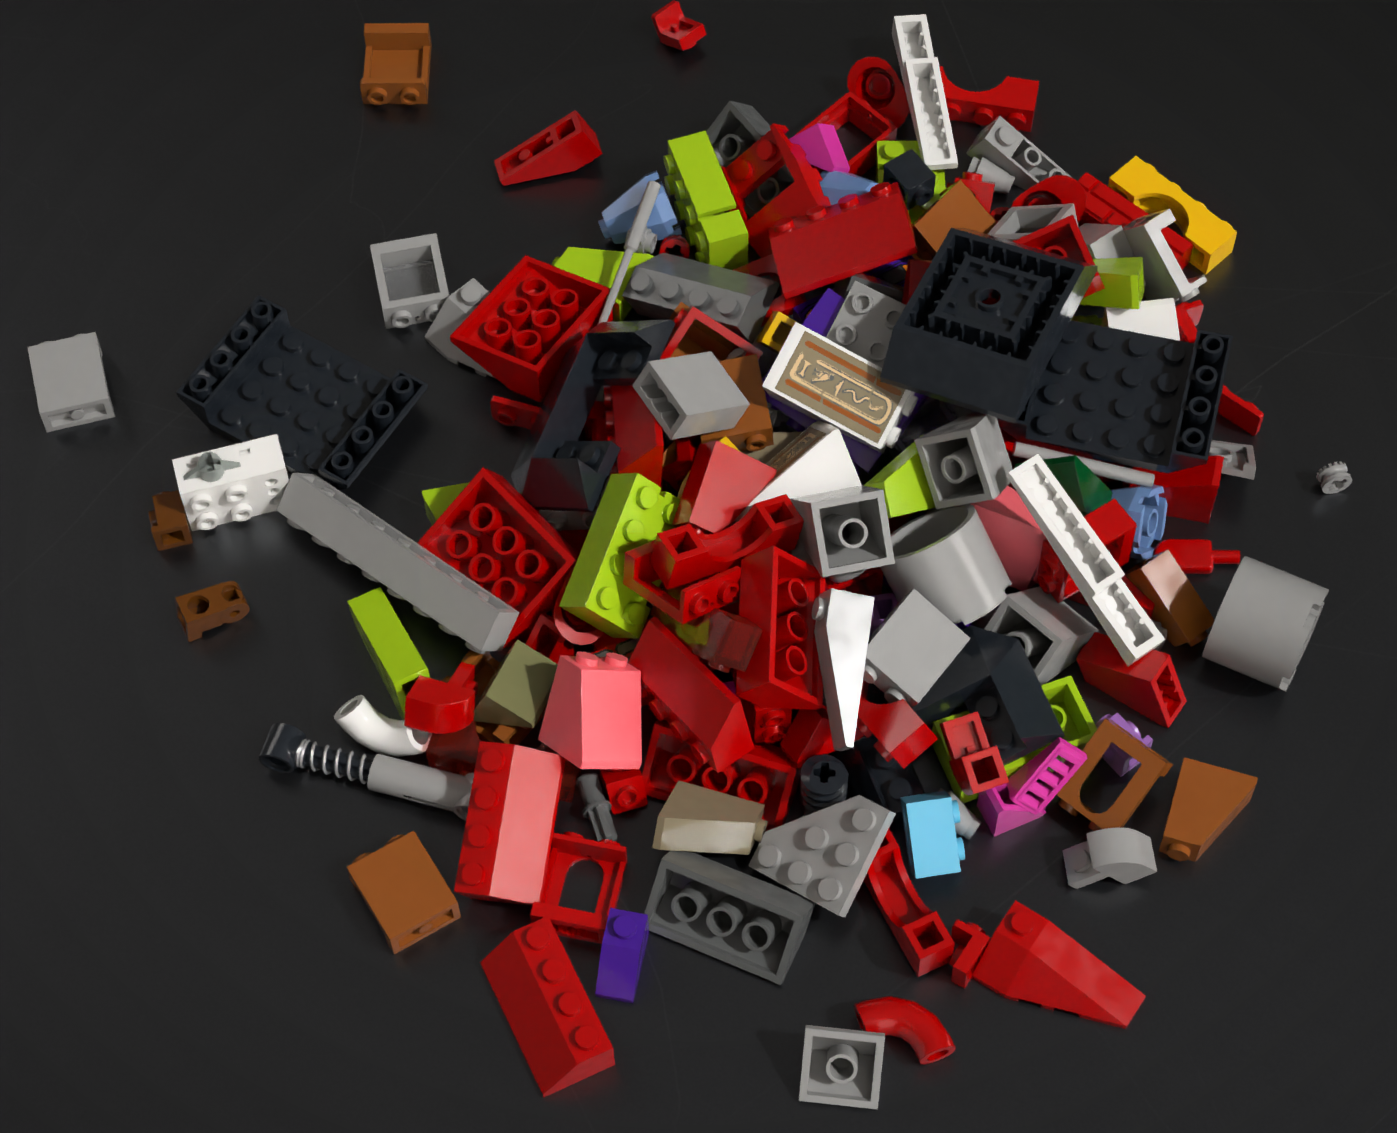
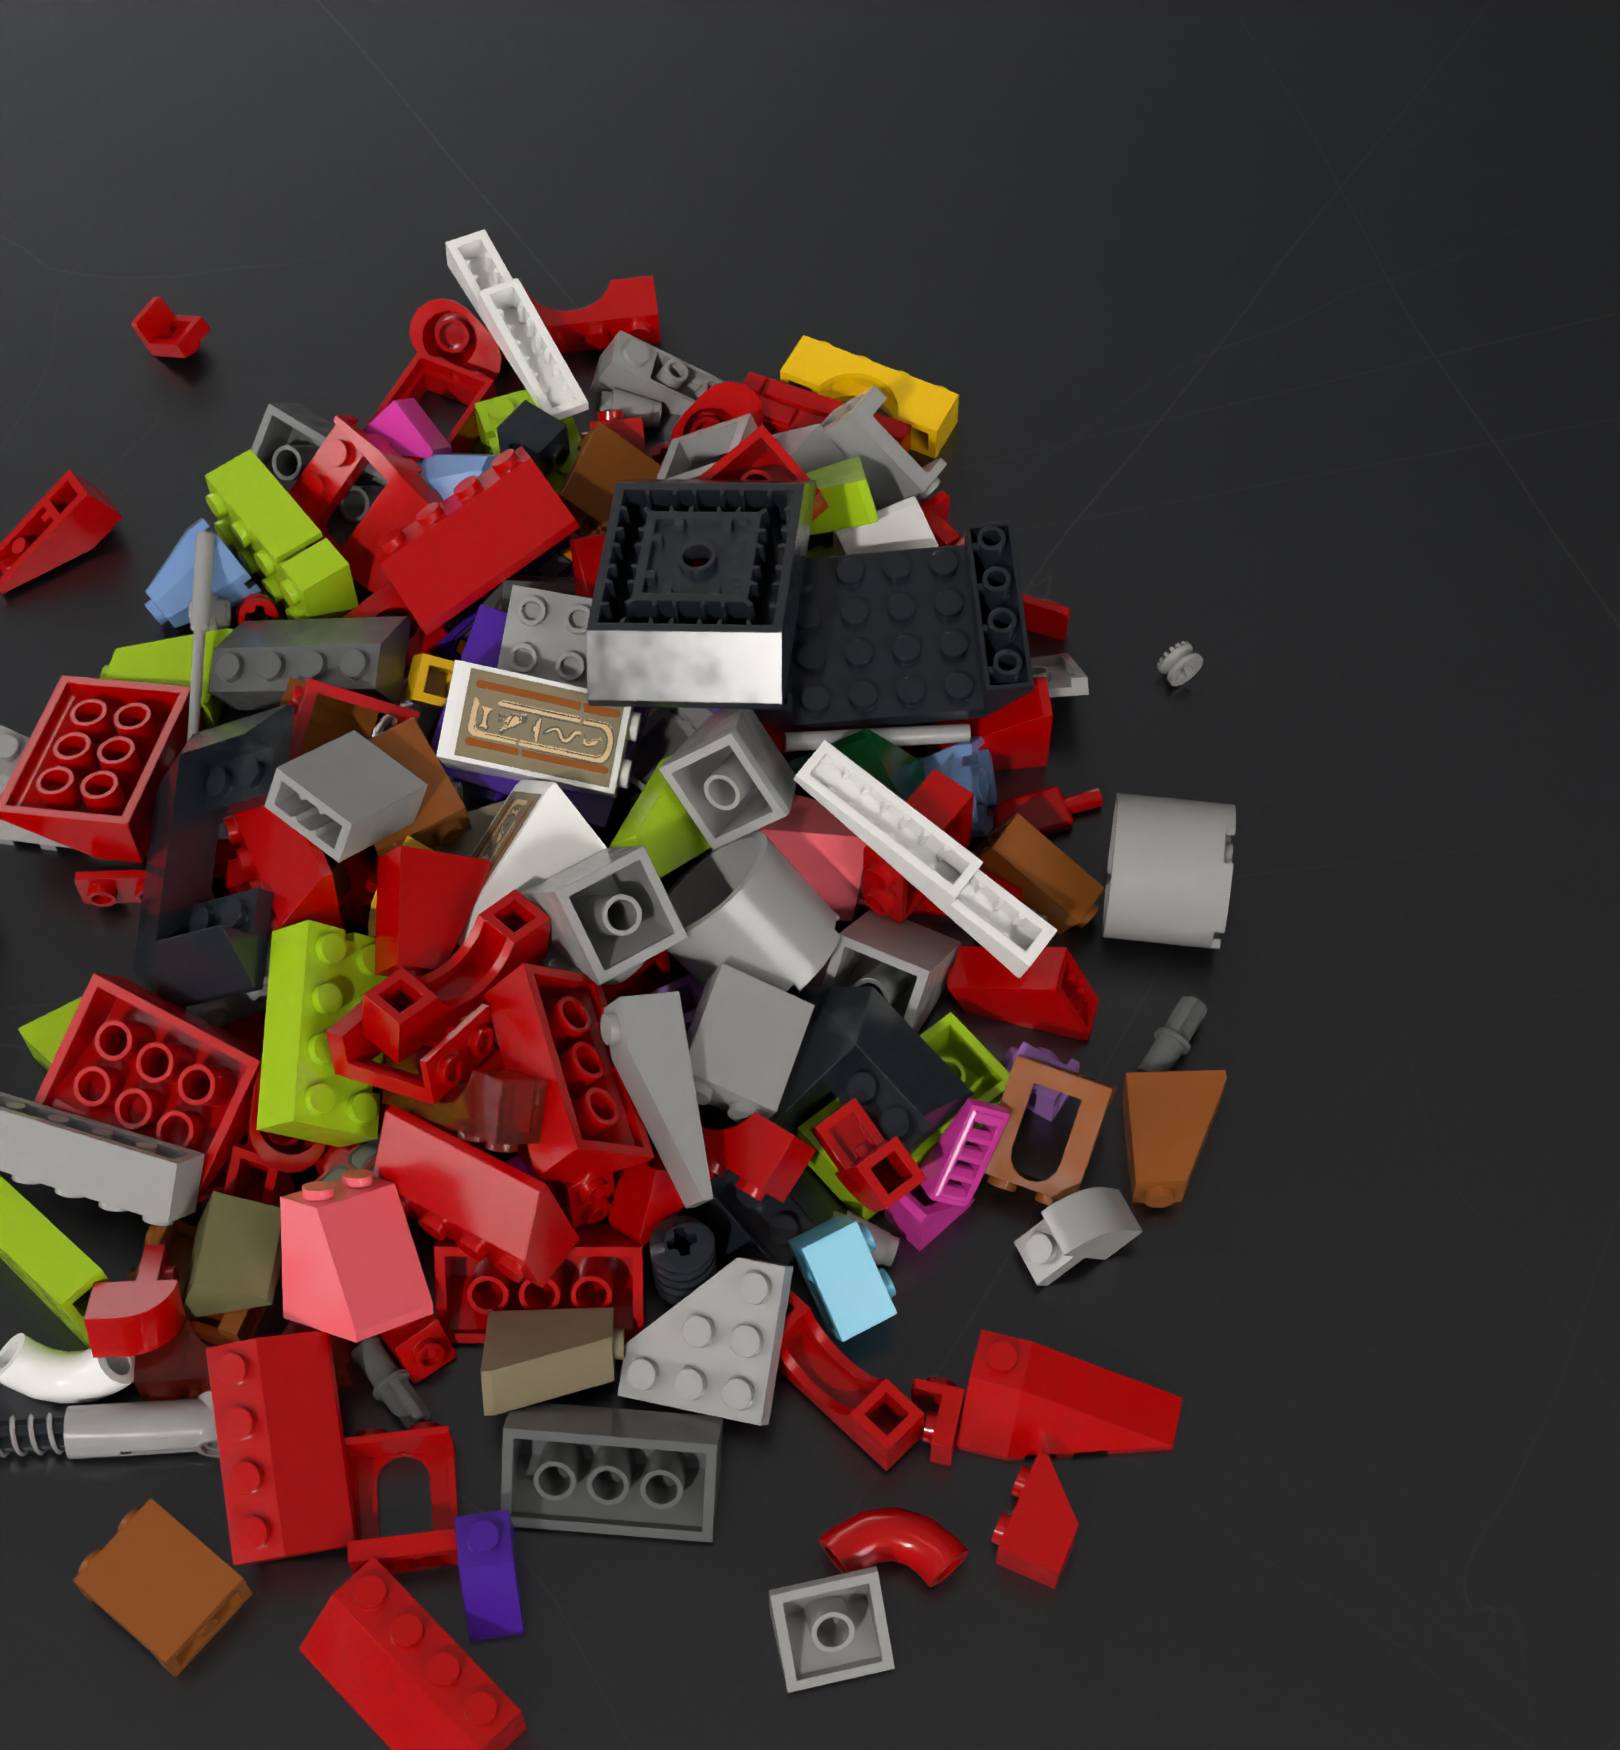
camera: 20 degrees left, 0 degrees up
none -> red slope [991,1452,1079,1589]
none -> dark grey axle [1136,995,1207,1072]

